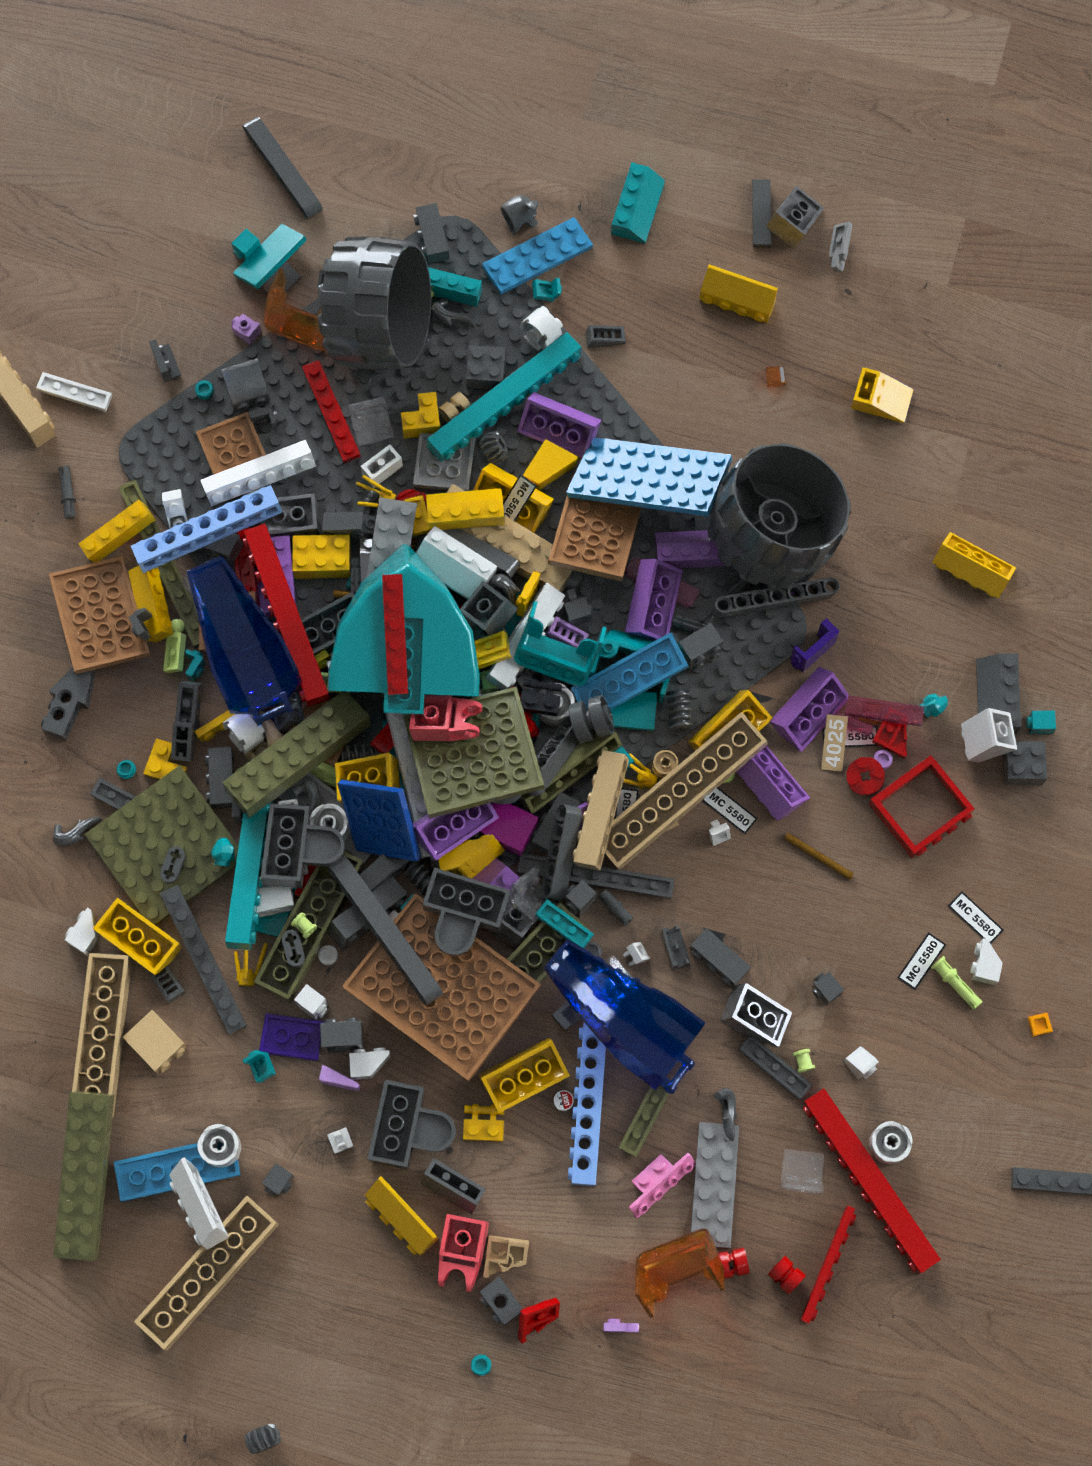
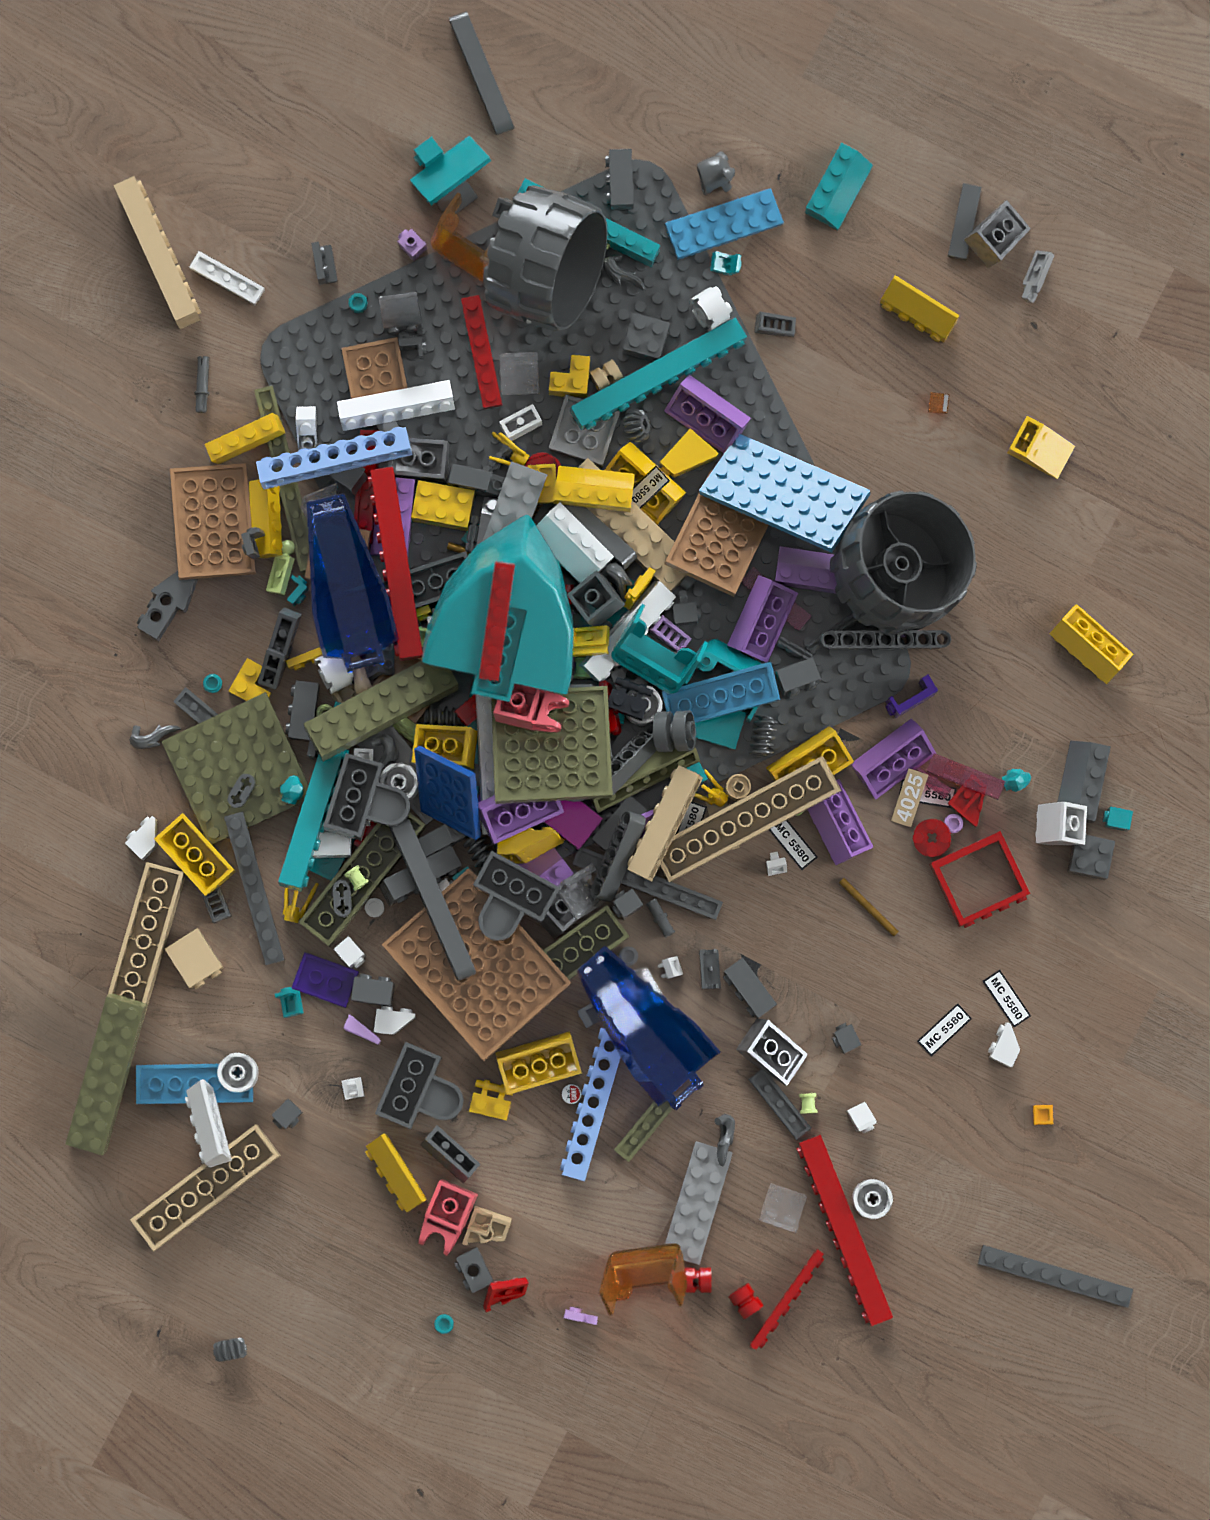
camera: 10 degrees right, 10 degrees up
teal tile [535,899,594,951] -> none
bright pink bracket [629,1153,696,1218] -> none
yellowish green pin [931,956,983,1010] -> none

